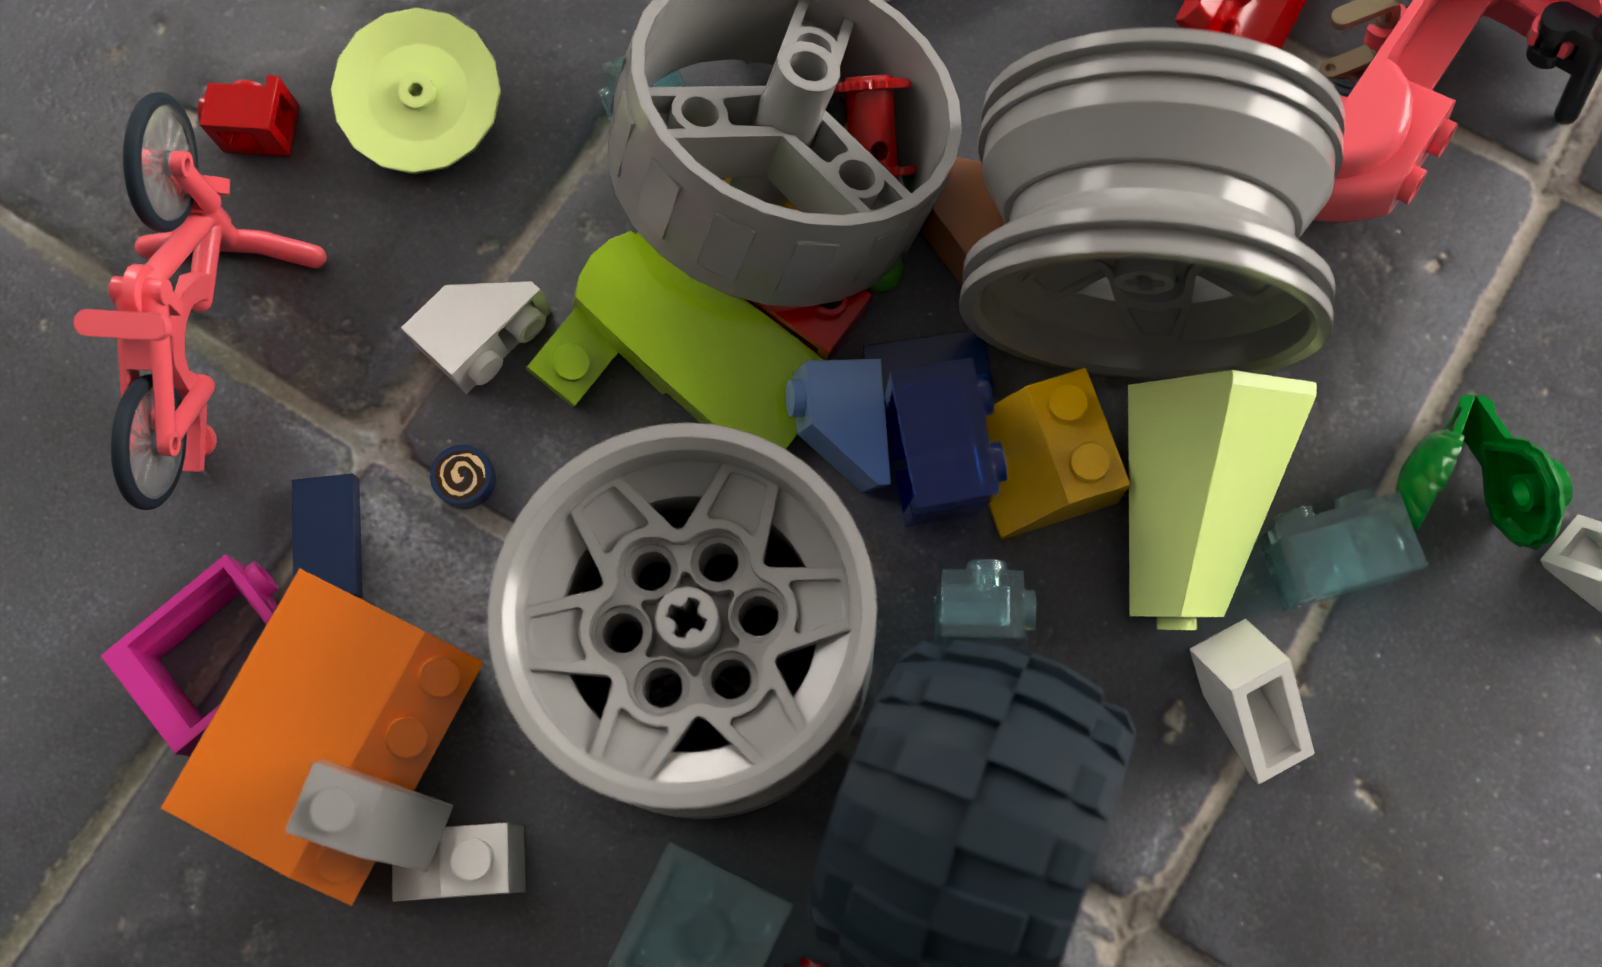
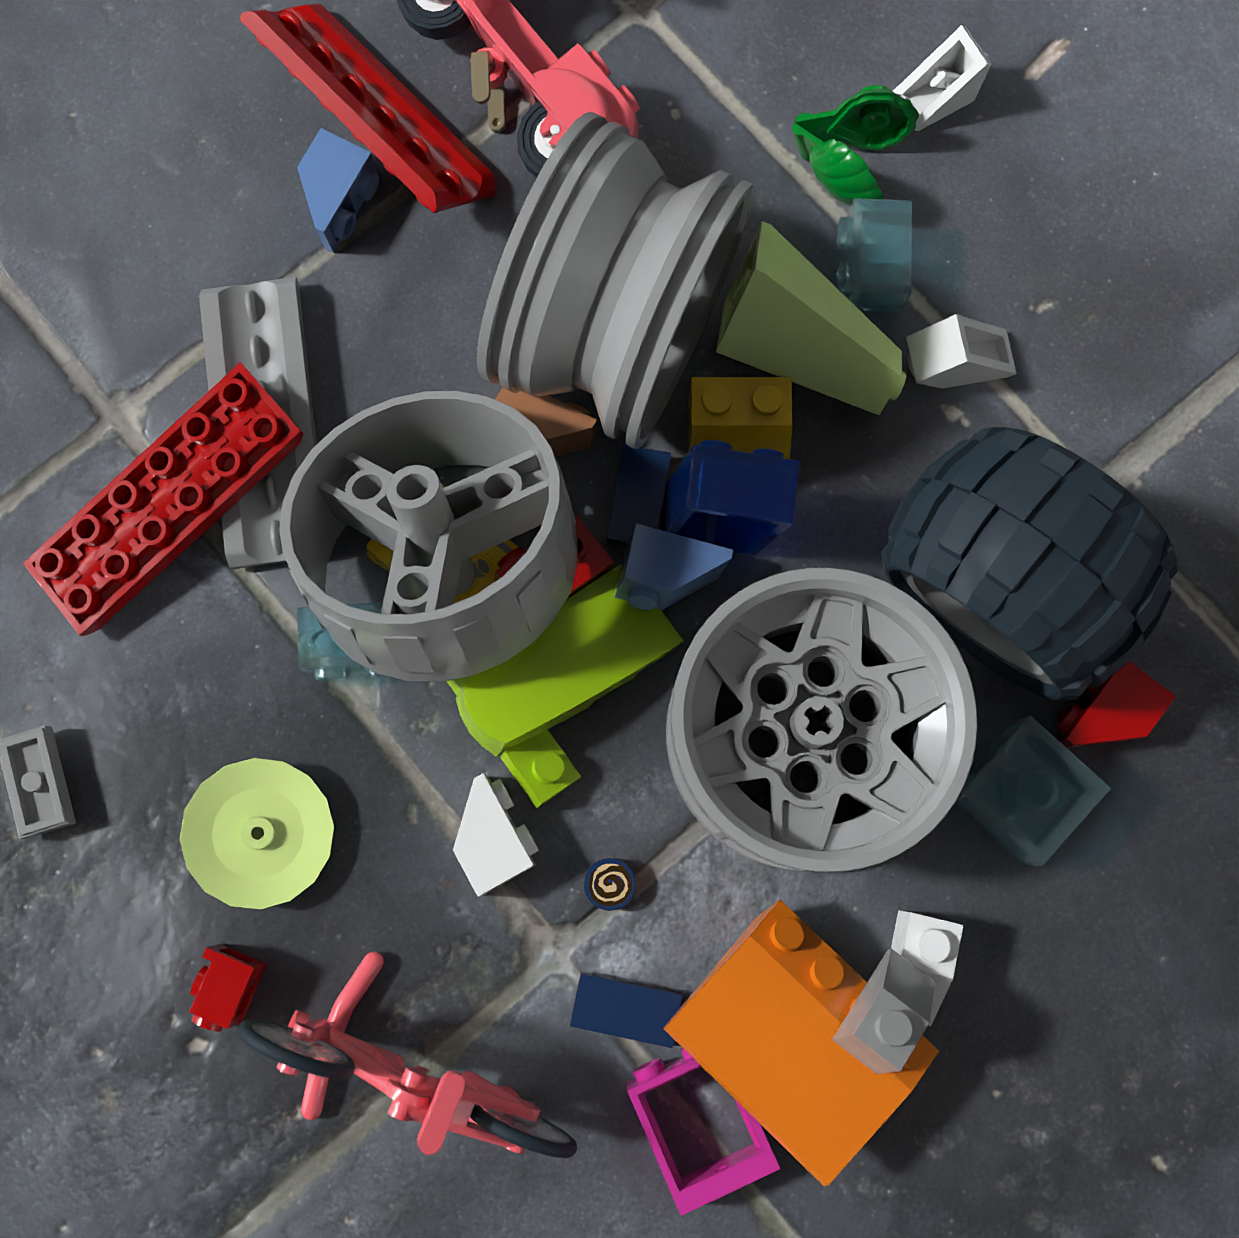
camera: 80 degrees left, 5 degrees up
red hose [833,75,916,181] -> none
clear light blue brick [935,559,1036,647] -> none

